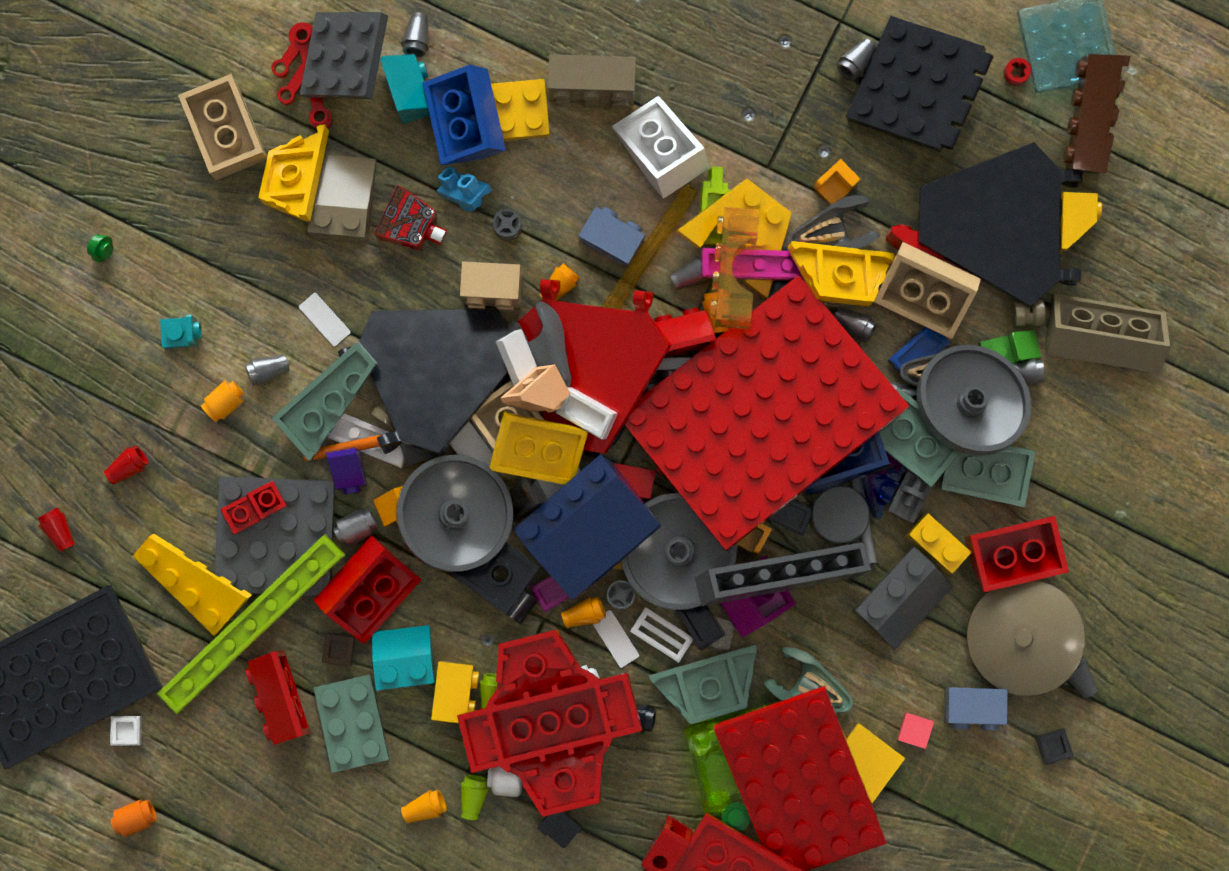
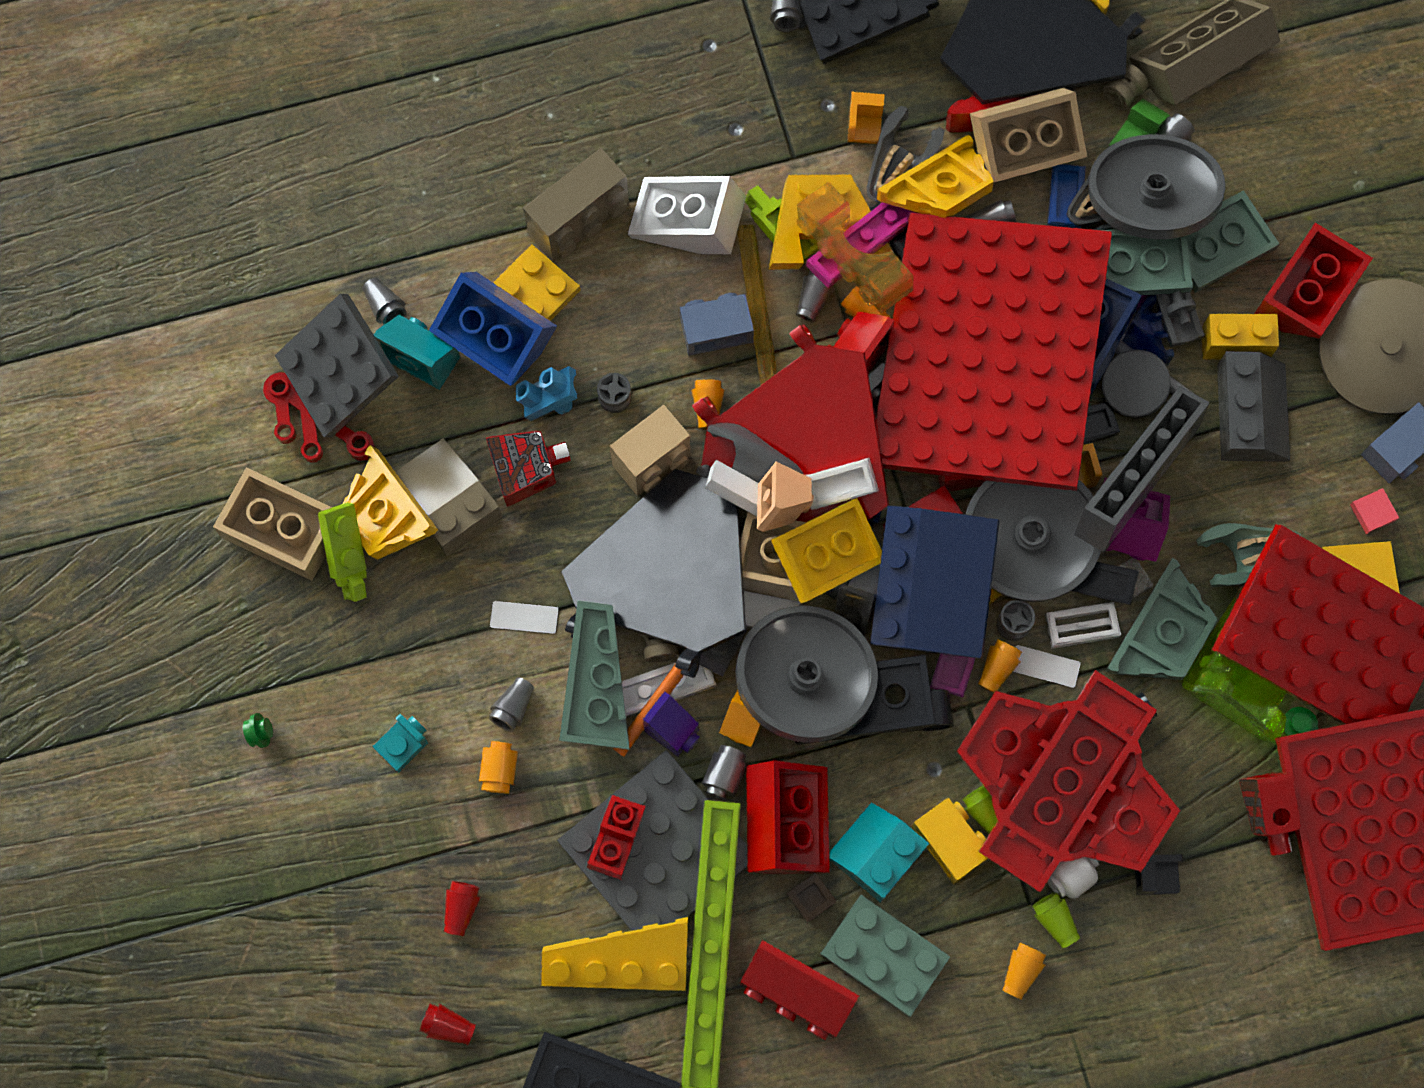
camera: 40 degrees left, 10 degrees down
none -> lime hinge [318,502,367,602]

